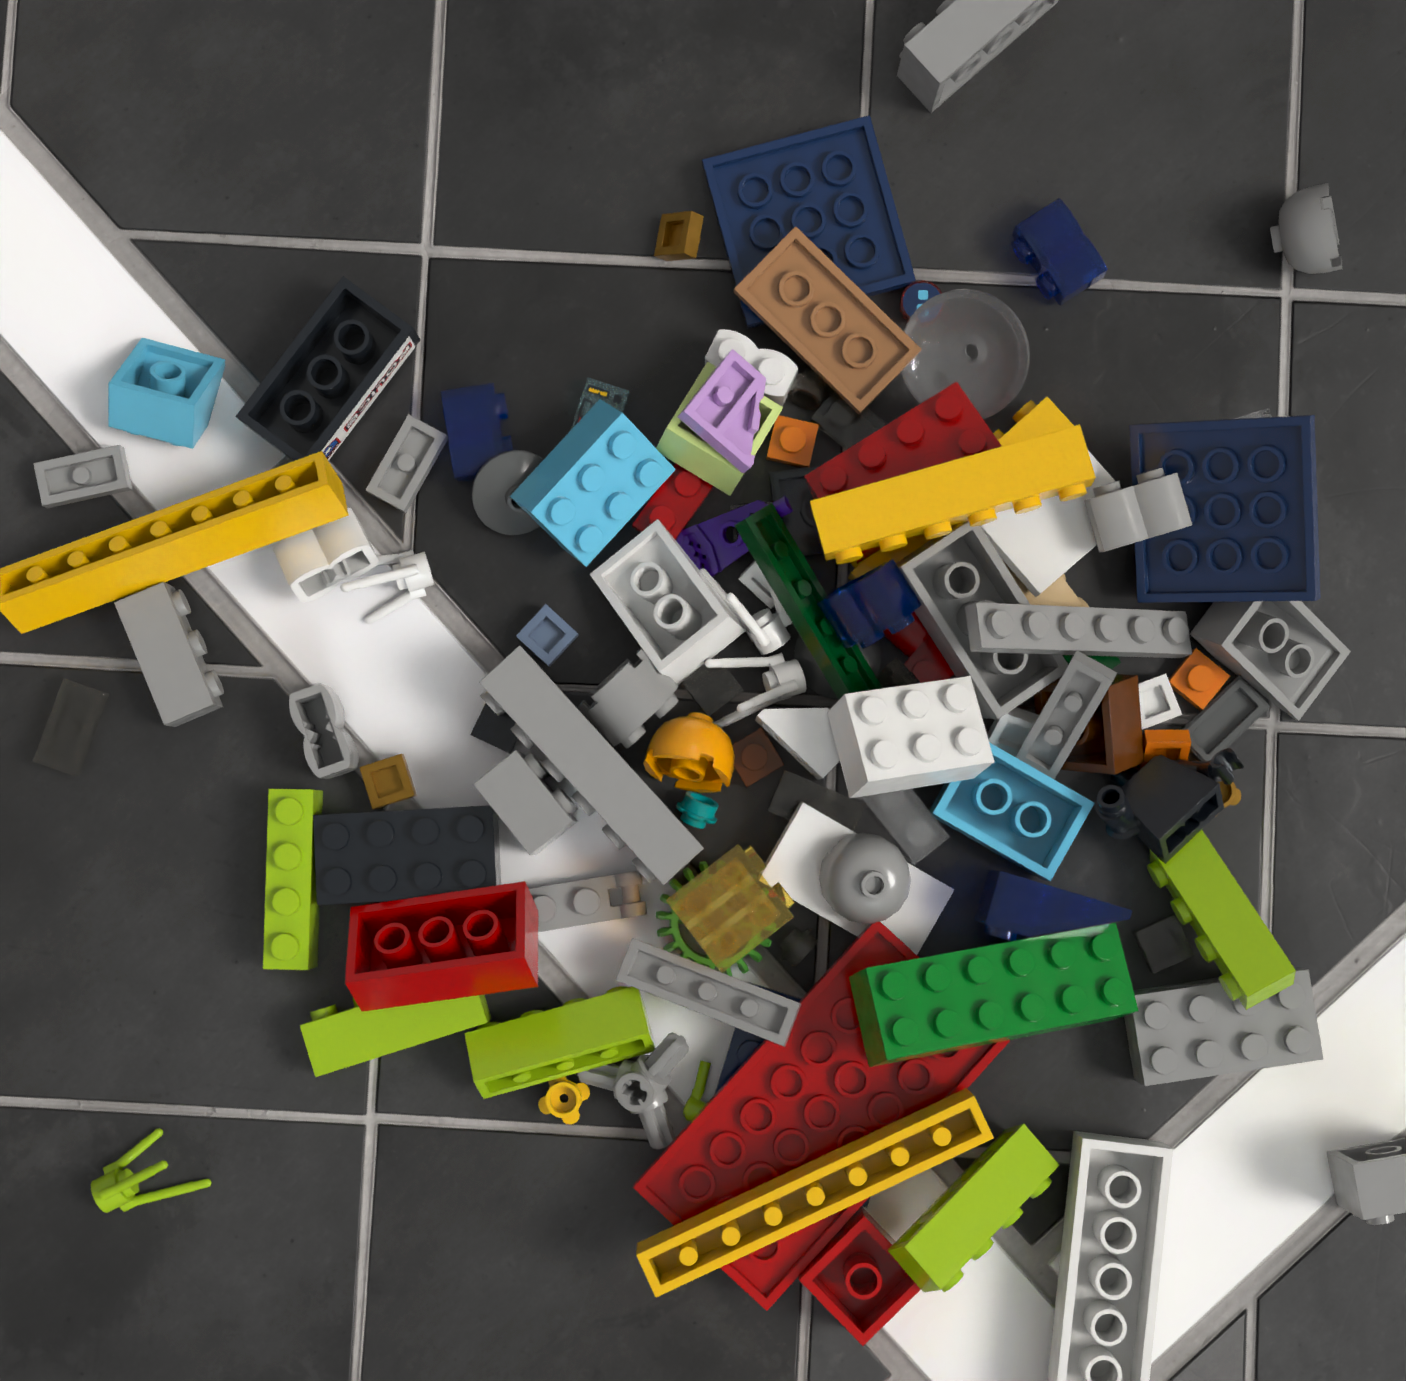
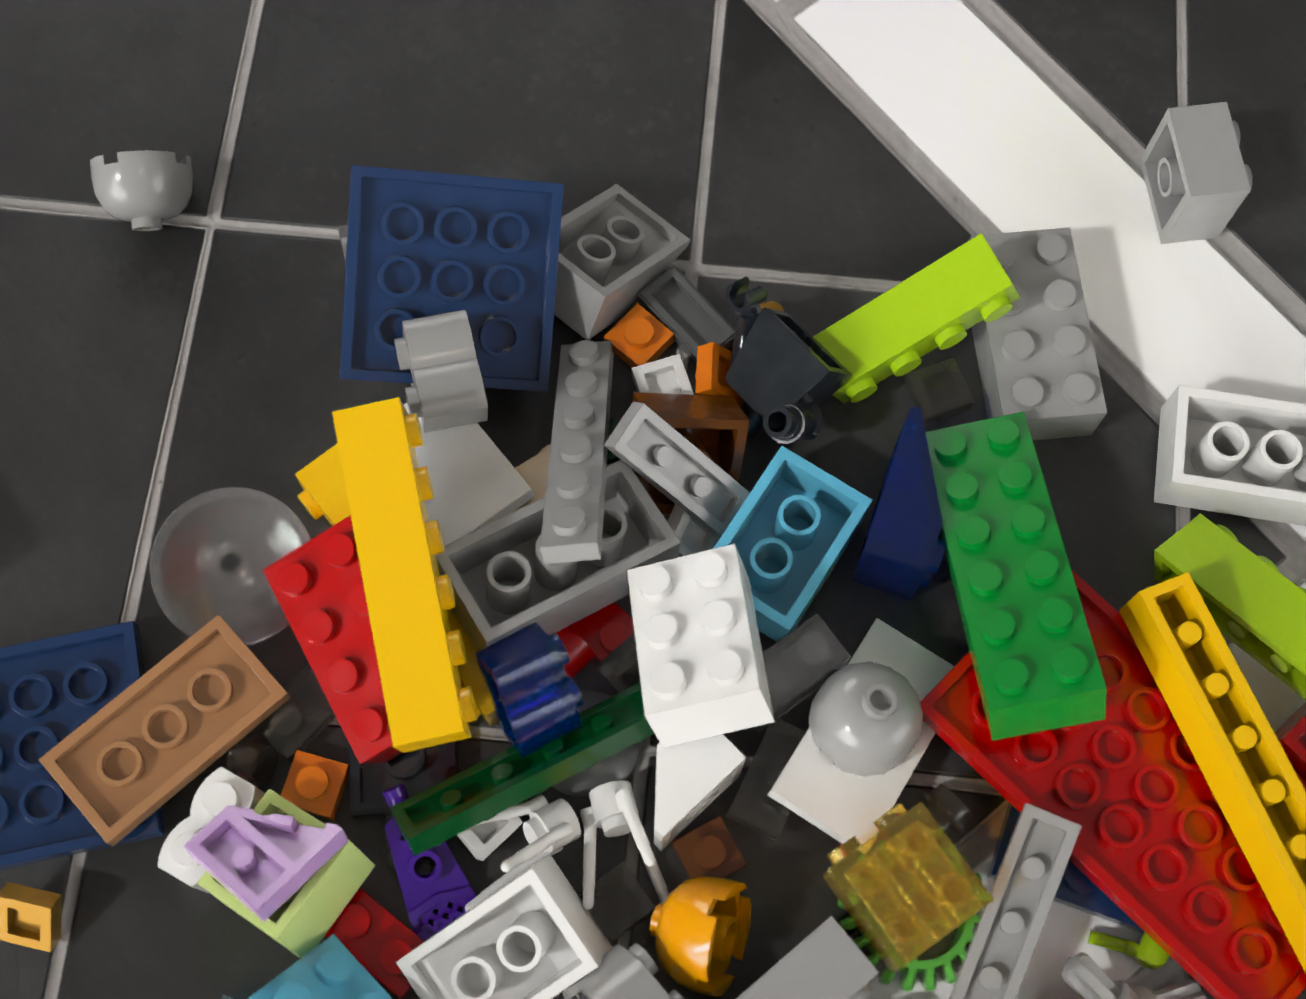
camera: 90 degrees left, 15 degrees down
teal plate [676,791,719,829] -> none
dark blue tile [899,280,944,327] -> none
clear blue brick [1011,198,1108,306] -> none

